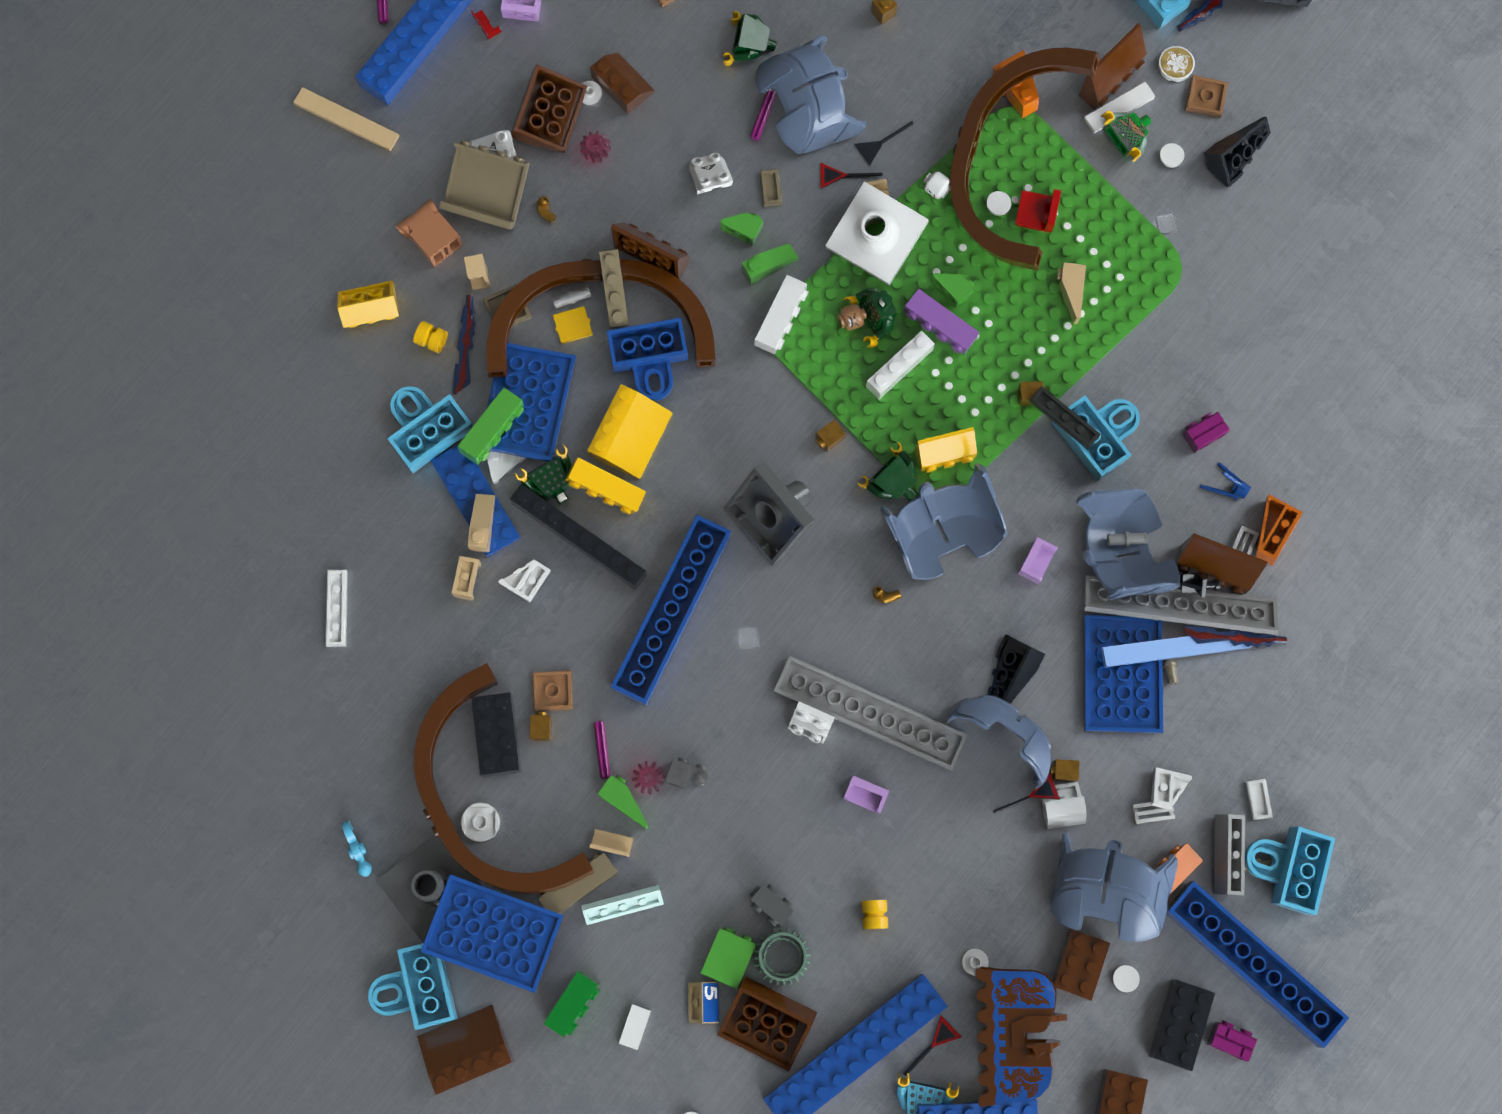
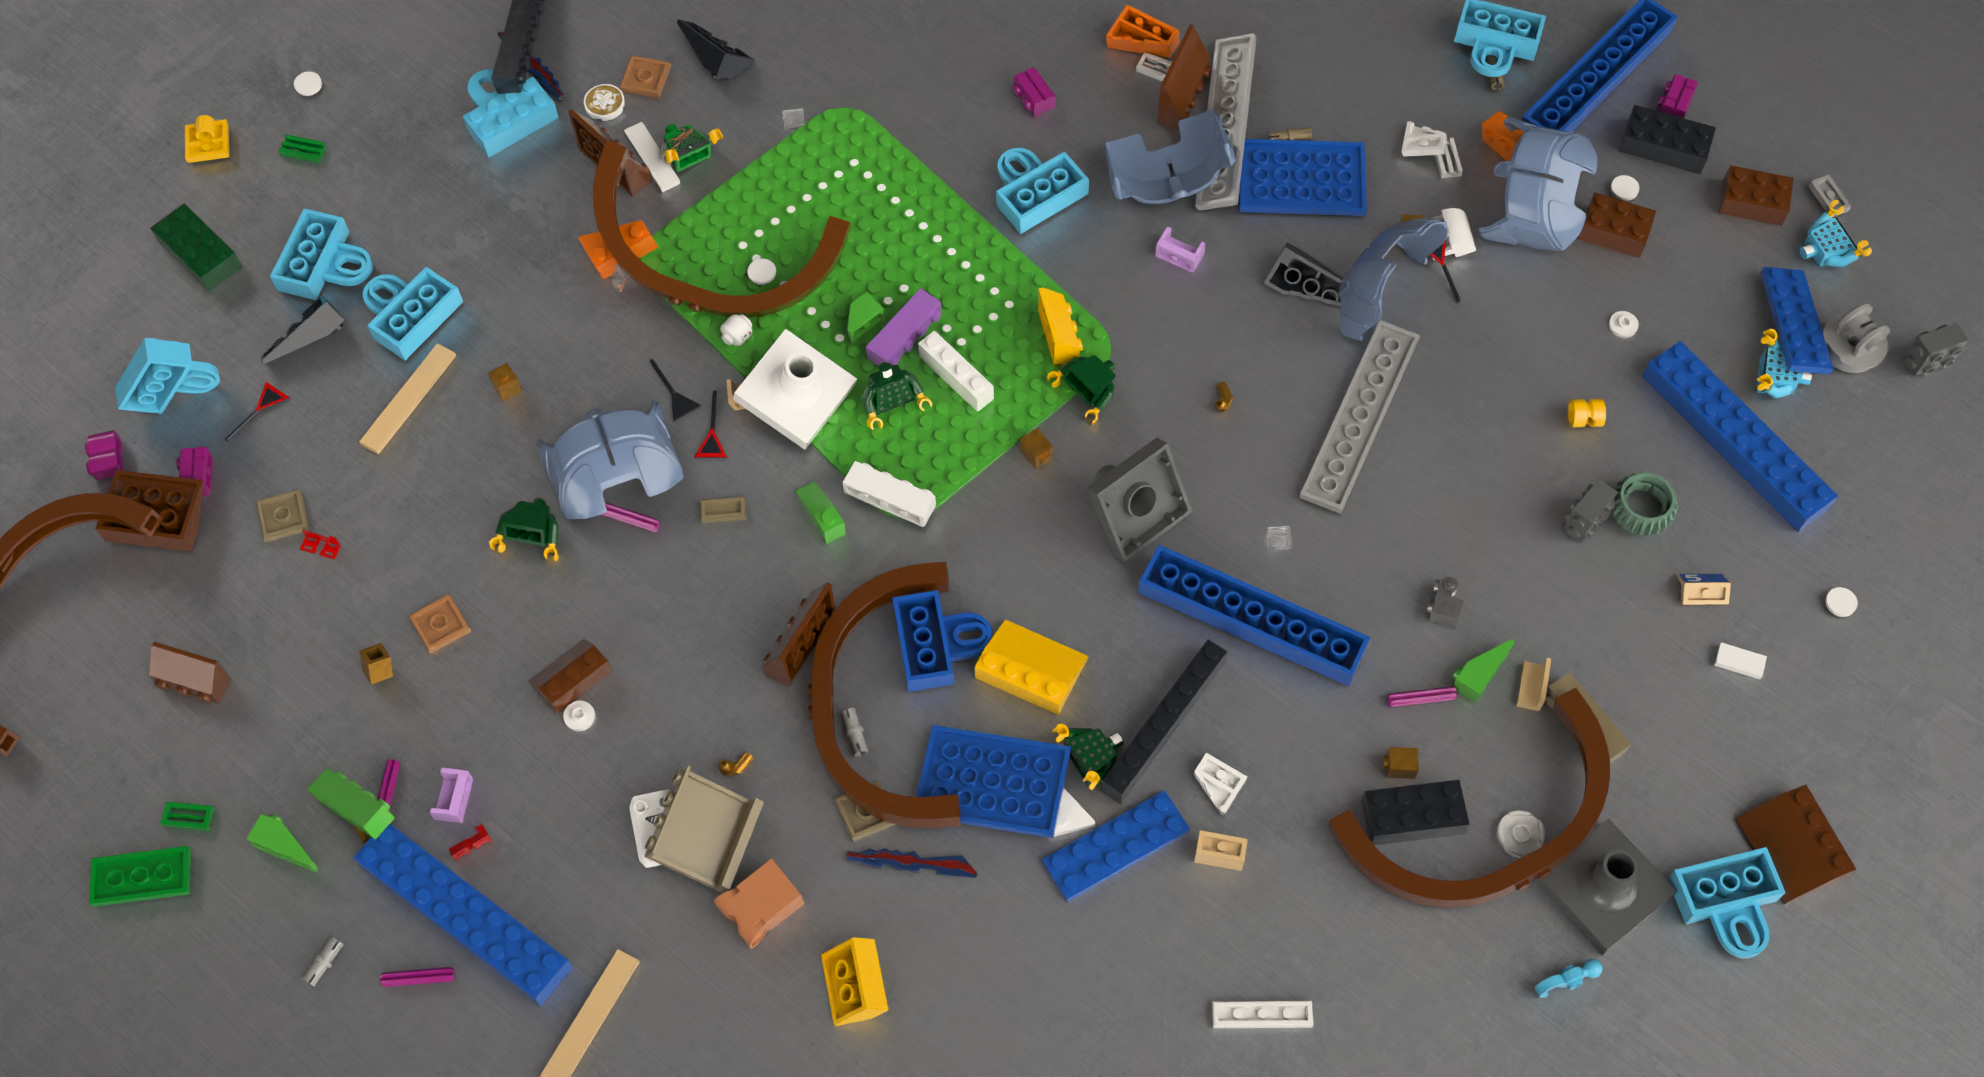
camera: 85 degrees left, 15 degrees down
medium azure brick [387,386,473,473] -> none
yellow wheel [413,321,448,354] -> none
blue plate [420,874,564,993] -> none
bright green brick [458,388,524,465] -> none
tan panel [464,254,491,291] -> none
tan slope [467,494,495,552] -> none
reddish brown slope [510,64,588,153] -> none
medium nougat tile [532,670,573,712] -> none
green brick [544,971,601,1037] -> none
yellow piece [553,306,593,344] -> none
yellow brick [565,458,646,515] -> none
clear pink gear [580,130,611,163] -> none
light aqua plate [581,885,664,925] -> none
dark tan brick [599,248,629,327] -> none
clear pink gear [632,761,665,795] -> none
white shield [689,153,733,195] -> none
bright green brick [701,926,756,989] -> none
reddish brown slope [717,976,817,1071] -> none
bright green slope [720,212,763,246] -> none
white brick [788,702,835,744] -> none
medium nougat head [837,304,867,331] -> none
lavender panel [843,776,889,814] -> none
sand blue piece [880,463,1007,580] -> none
piece [904,1016,962,1076] -> none
reddish brown animal [976,967,1067,1107] -> none
red bracket [1015,189,1062,233] -> none
pearl gold brick [1018,381,1047,406] -> none
pearl dark grey tile [1029,386,1101,450] -> none
tan slope [1057,262,1086,324] -> none
light blue tile [1101,631,1252,667] -> none
light grey pin [1107,531,1147,547] -> none
white piece [1159,143,1184,168] -> none
black piece [1180,572,1221,598] -> none
dark blue sword [1184,626,1287,648] -> none
blue plant [1200,462,1251,500] -> none
light grey brick [1214,814,1245,896] -> none
white tile [1245,779,1273,821] -> none

